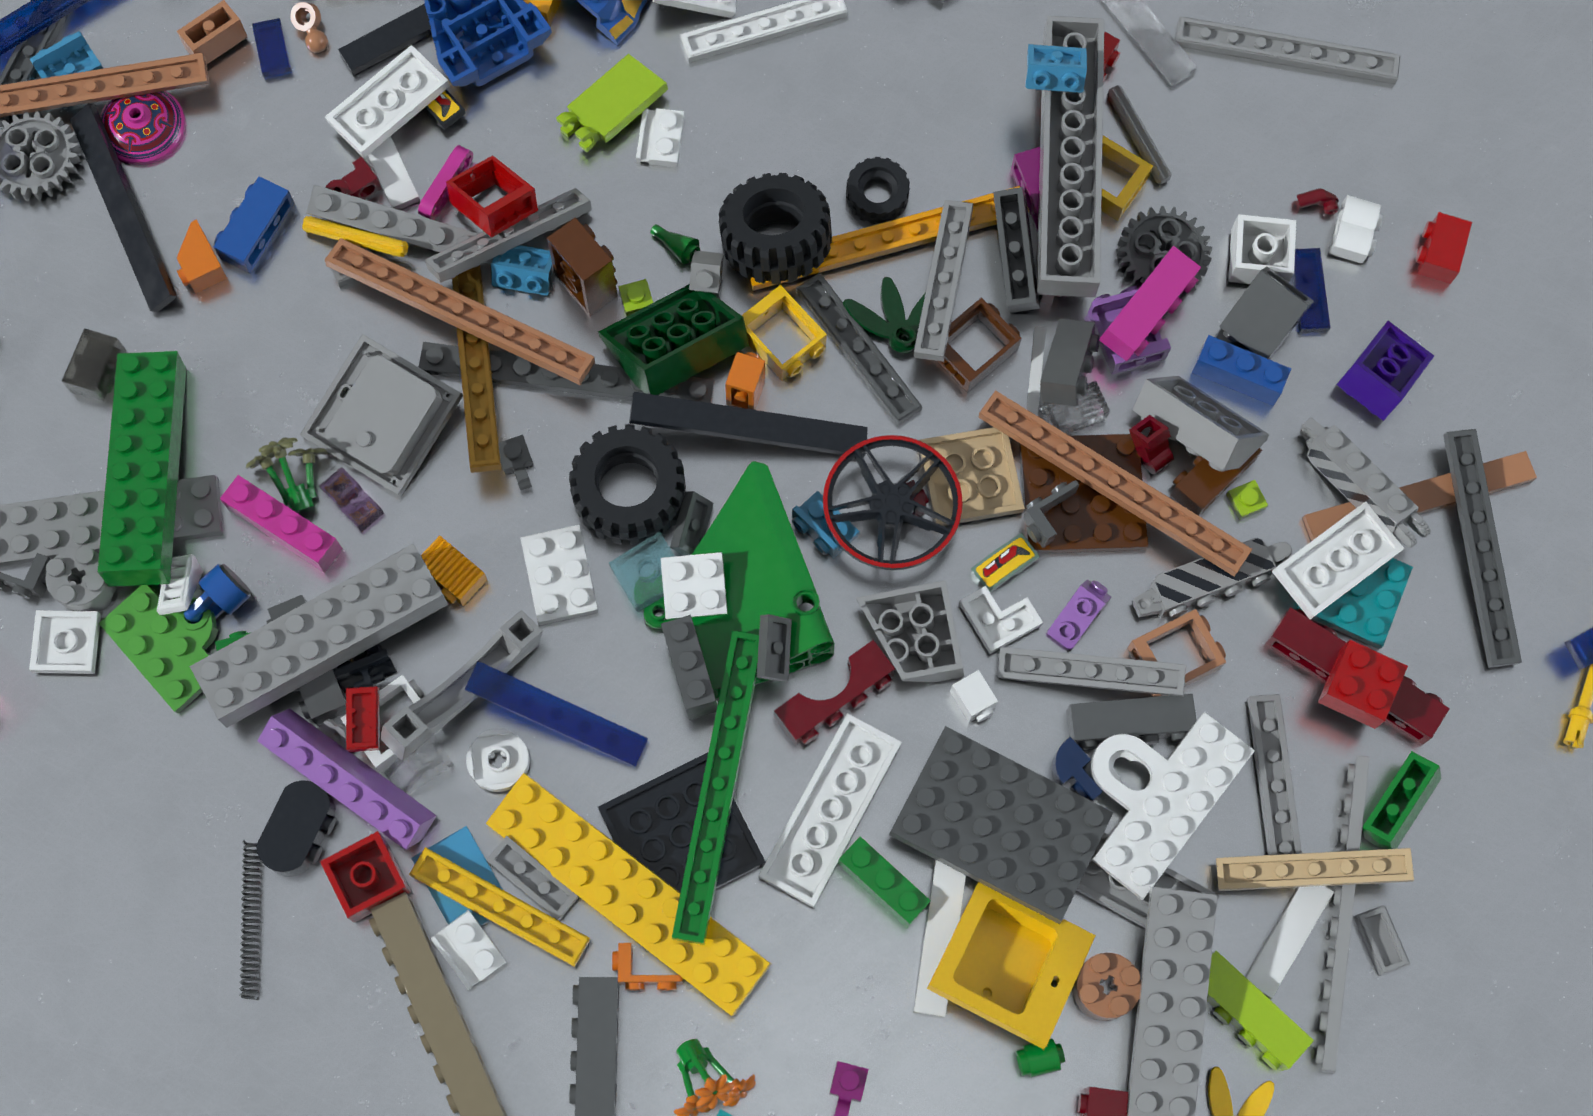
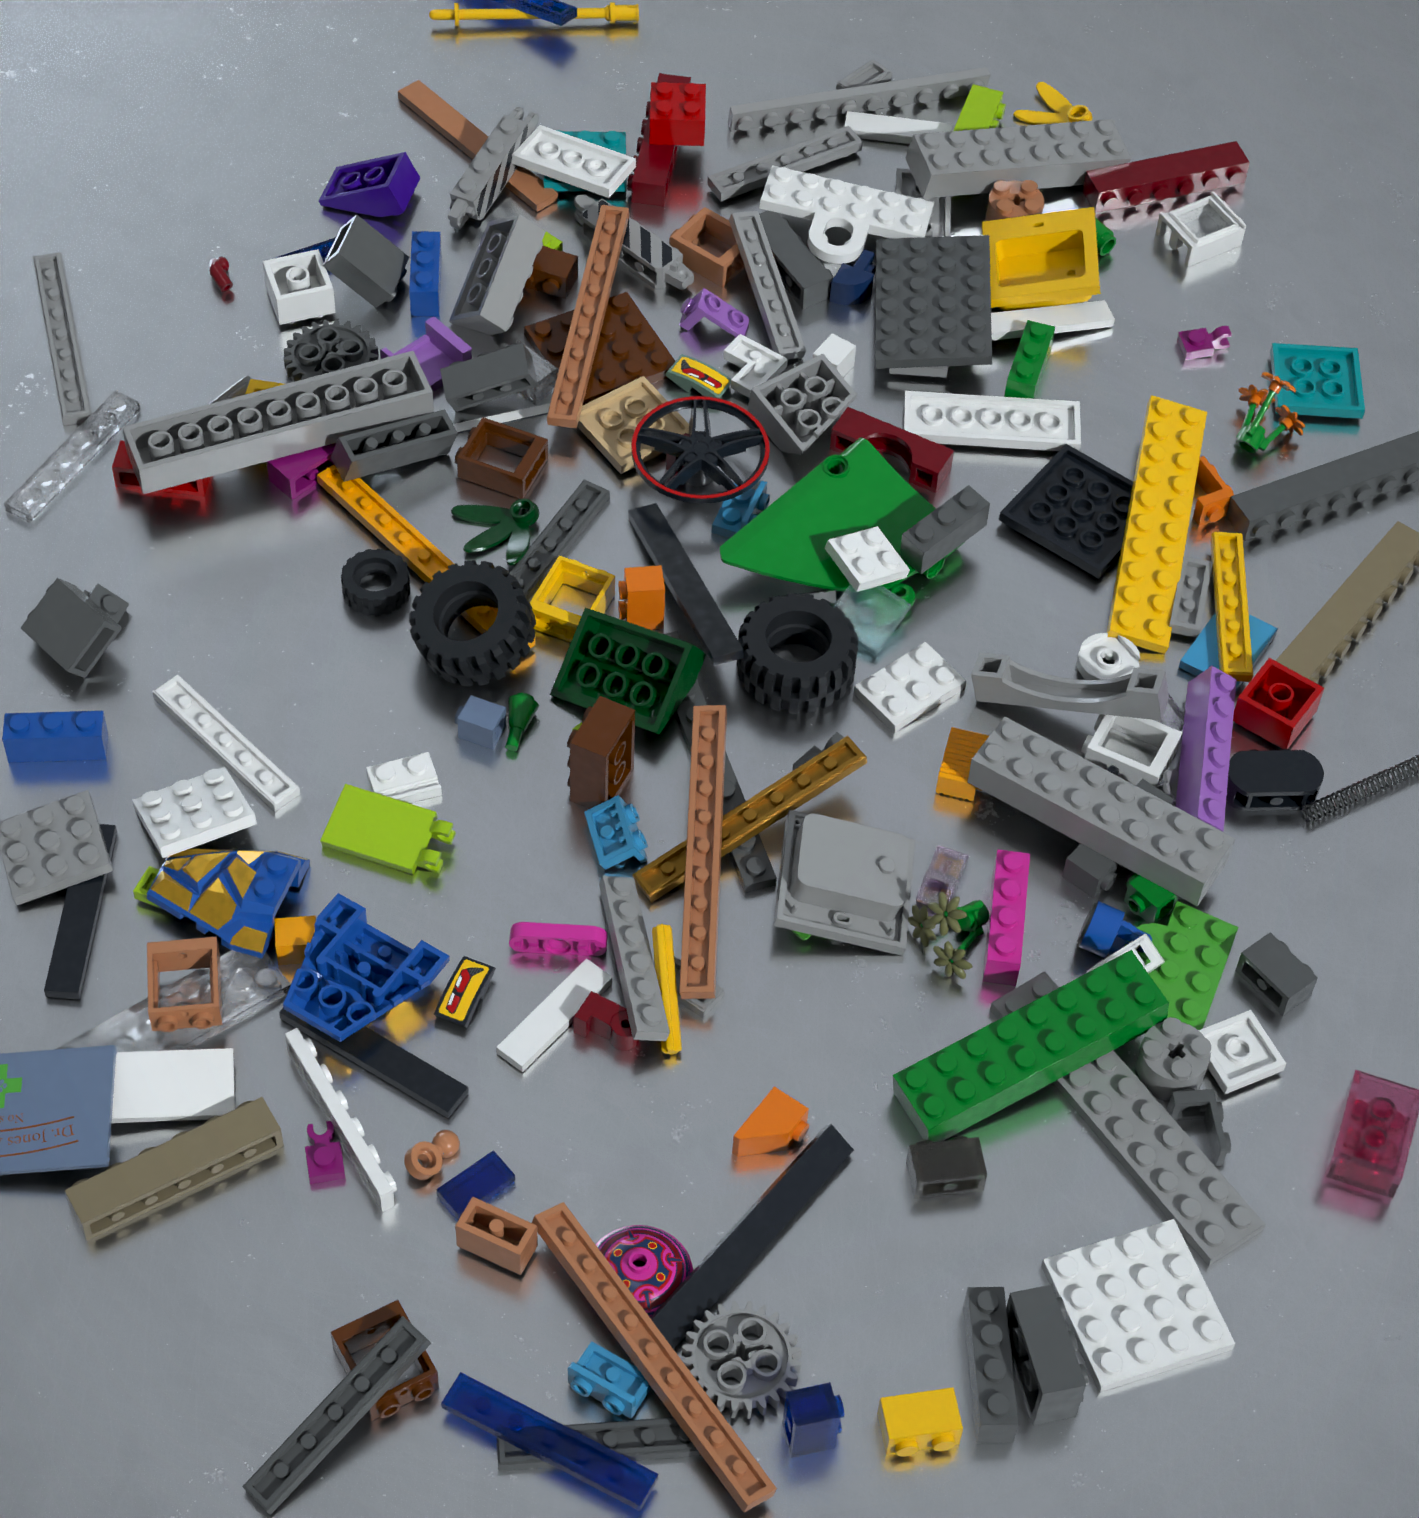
camera: 115 degrees left, 20 degrees down
blue brick [213,176,295,273] -> none
white plate [325,45,450,158] -> none
red plate [346,686,380,752] -> none
light grey plate [425,188,592,283] -> none
white plate [430,910,506,990] -> none
red window [446,155,538,238] -> none
clear blue tile [464,661,648,767] -> none
green plate [672,631,759,945] -> none
light grey brick [689,250,724,293] -> none
dark grey plate [757,614,792,682] -> none
light grey plate [914,200,973,362] -> none
dark grey bracket [1023,480,1079,548] -> none
dark azure bracket [1025,44,1087,93] -> none
dark pink brick [1099,246,1201,362] -> none
dark red leg [1129,415,1174,474] -> none
tan plate [1216,848,1414,891] -> none
white brick [1329,195,1383,263] -> none
green brick [1362,751,1441,849] -> none
red brick [1416,212,1472,284] -> none
dark grey plate [1443,429,1522,668] -> none
none -> sand blue brick [455,695,506,750]
none -> dark grey brick [1235,932,1318,1016]

